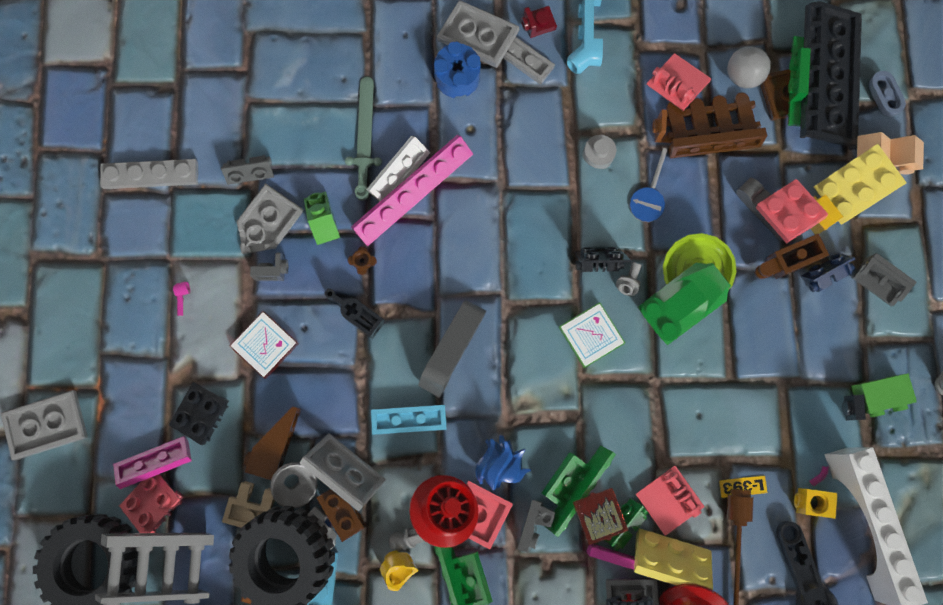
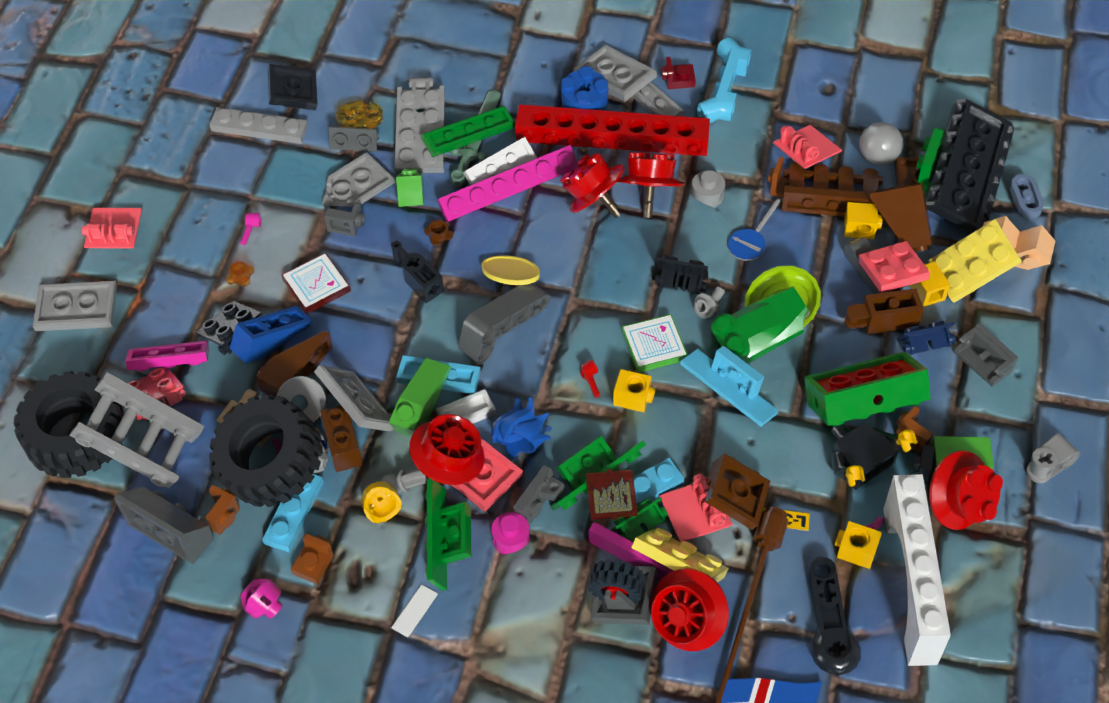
camera: 20 degrees right, 25 degrees down
none -> coral hinge [82,208,142,248]
none -> clear orange plate [226,262,255,287]
none -> blue slope [230,306,313,364]
none -> black hinge [268,64,318,110]
none -> clear yellow tile [335,101,383,129]
none -> bright green slope [389,357,451,437]
none -> light grey hinge [395,77,445,174]
none -> green tile [421,106,516,157]
none -> white tile [436,389,496,424]
none -> light yellow piece [481,256,540,285]
none -> dark pink piece [491,512,530,554]
none -> red brick [515,104,710,156]
none -> red piece [560,153,625,218]
none -> red hand [580,360,600,398]
none -> medium azure plate [611,458,684,517]
none -> yellow brick [613,369,655,413]
none -> red piece [617,152,685,218]
none -> medium azure bracket [680,346,779,427]
none -> reddish brown plate [705,453,770,530]
none -> green brick [804,351,931,426]
none -> black torso [831,423,918,490]
none -> yellow brick [844,202,882,239]
none -> reddish brown slope [870,182,933,252]
none -> dark orange bracket [896,406,933,454]
none -> red piece [929,450,1003,530]

